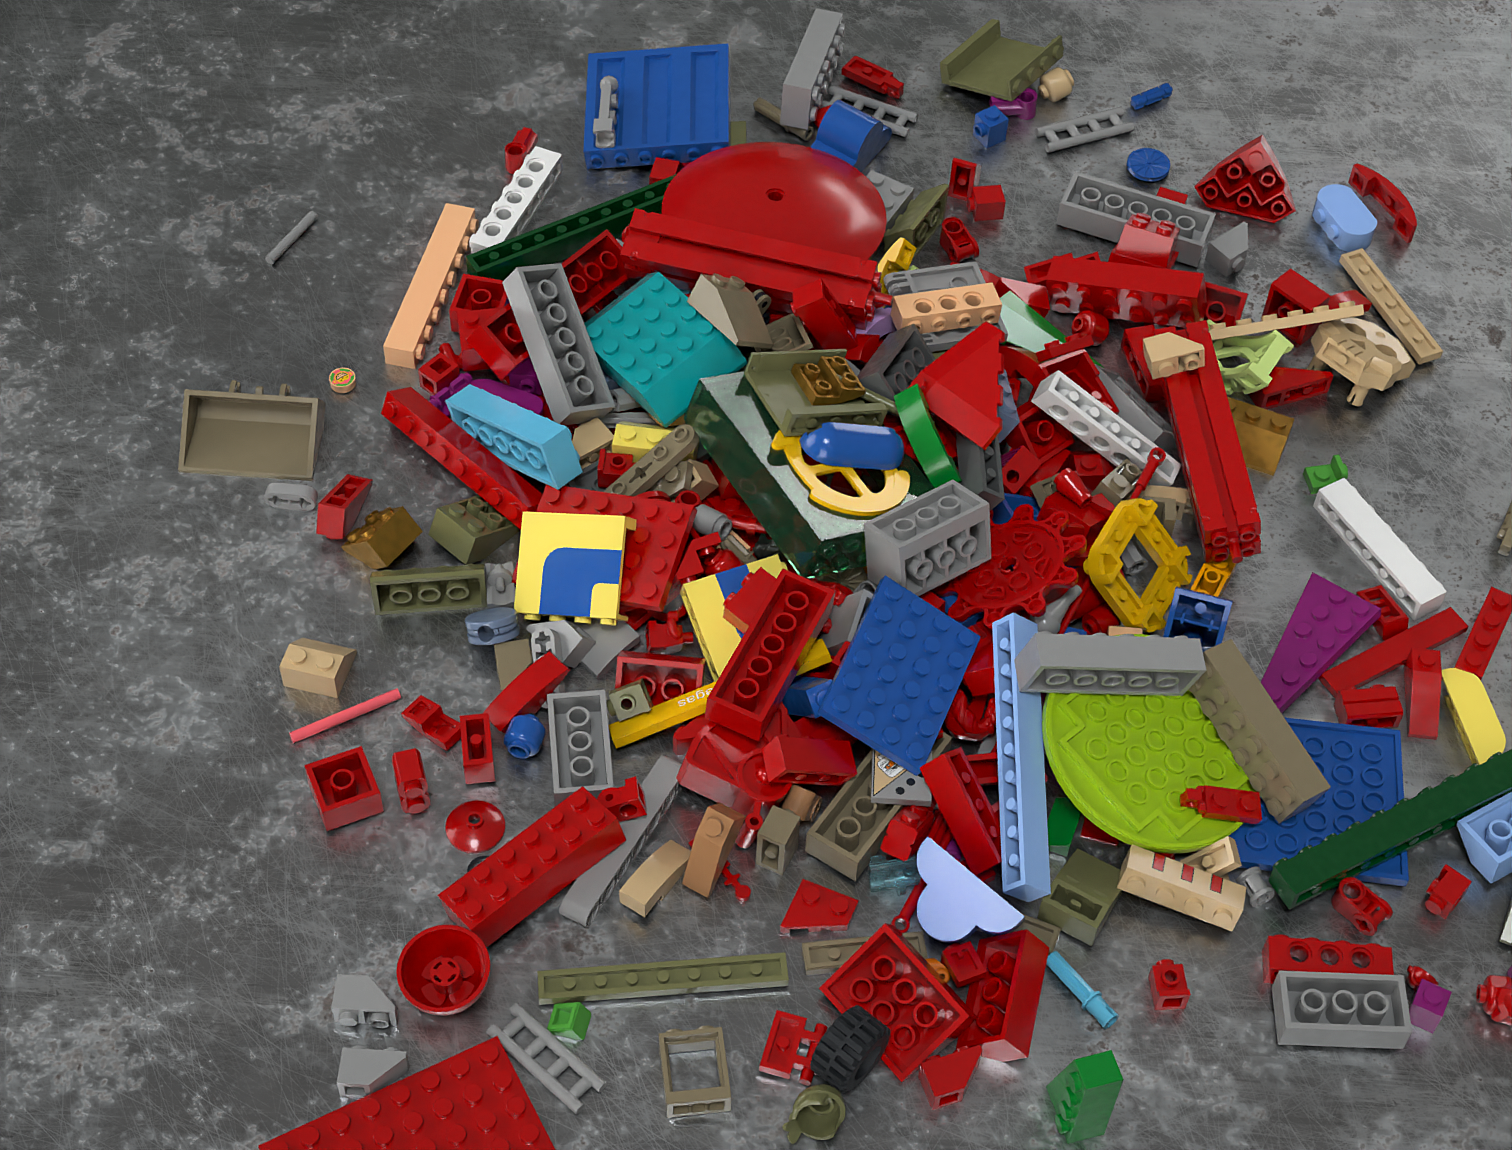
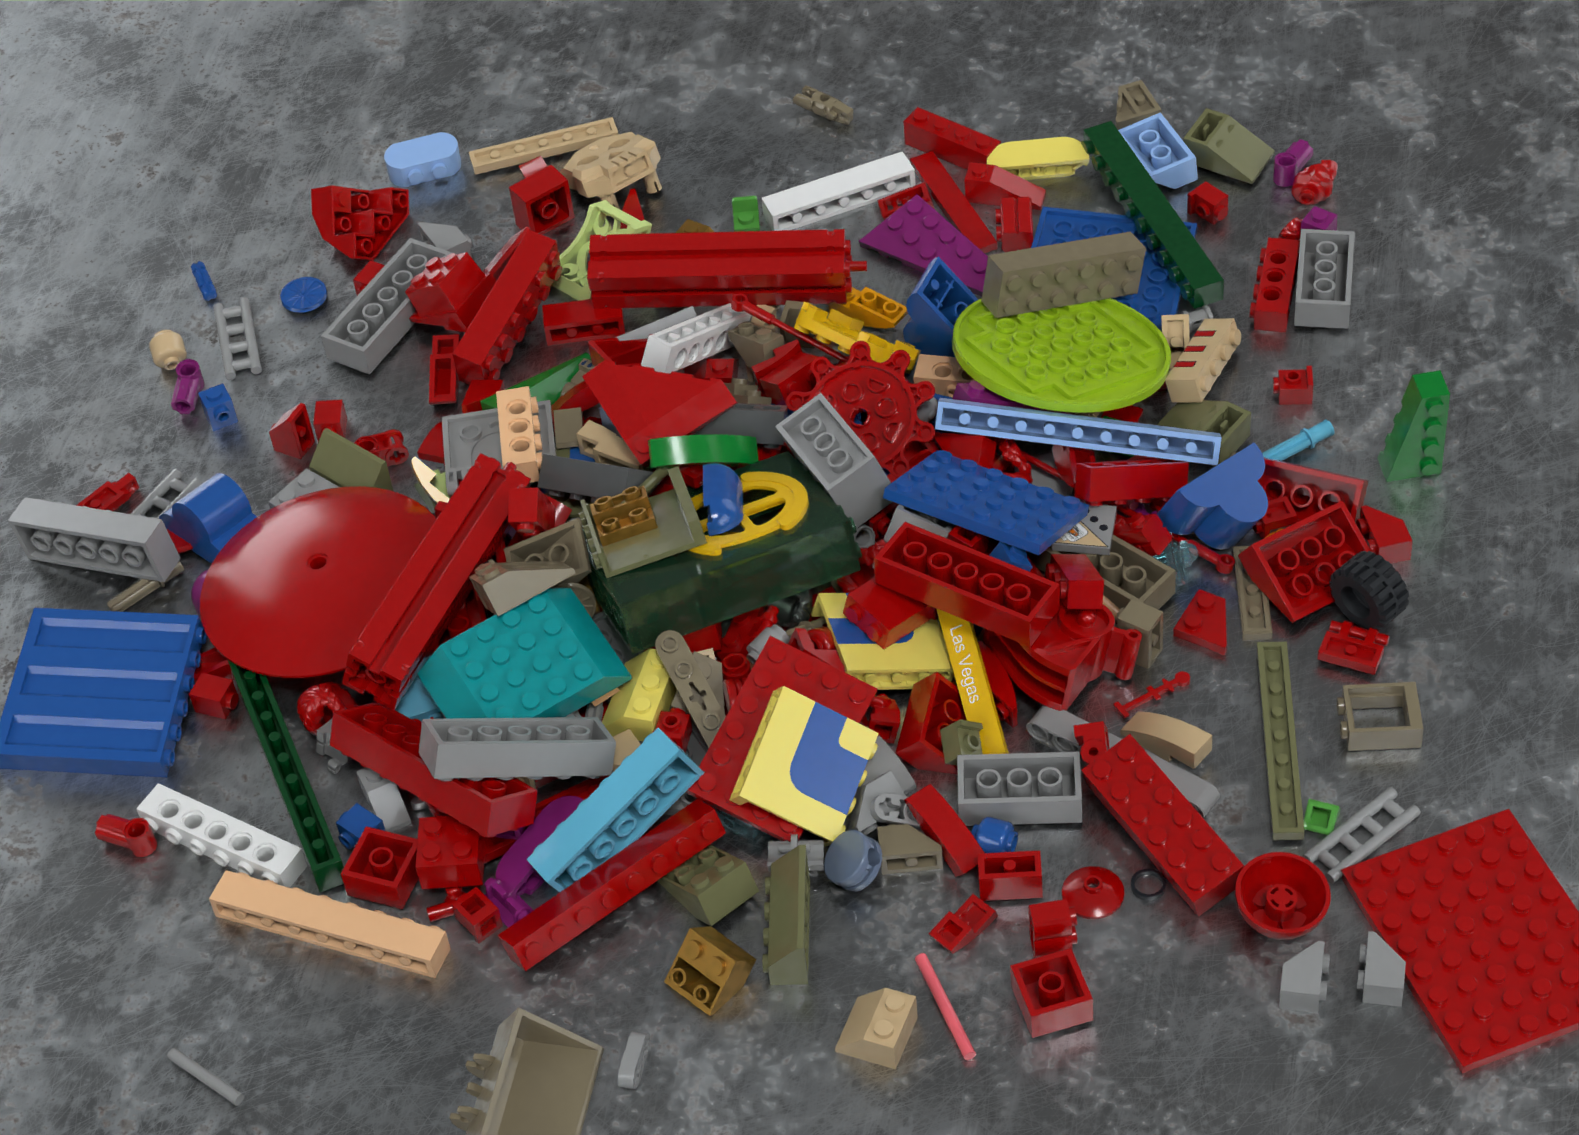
camera: 75 degrees left, 5 degrees down
red slope [316,474,373,540] -> none
tile [329,368,356,393] -> none
light grey plate [593,75,619,148] -> none
medium nougat slope [682,803,746,898] -> none
olive hat [782,1084,846,1144] -> none
olive panel [940,19,1064,102] -> none
light grey brick [1014,631,1207,696] -> none
red wing [1036,333,1094,363] -> none
red cone [1053,468,1093,508] -> none
red head [1071,310,1110,346] -> none
tan slope [1143,332,1205,379] -> none
red hinge [1180,785,1262,824] -> none
tan plate [1209,301,1364,341] -> none
red piece [1331,877,1393,936] -> none
red slope [1348,163,1417,244] -> none

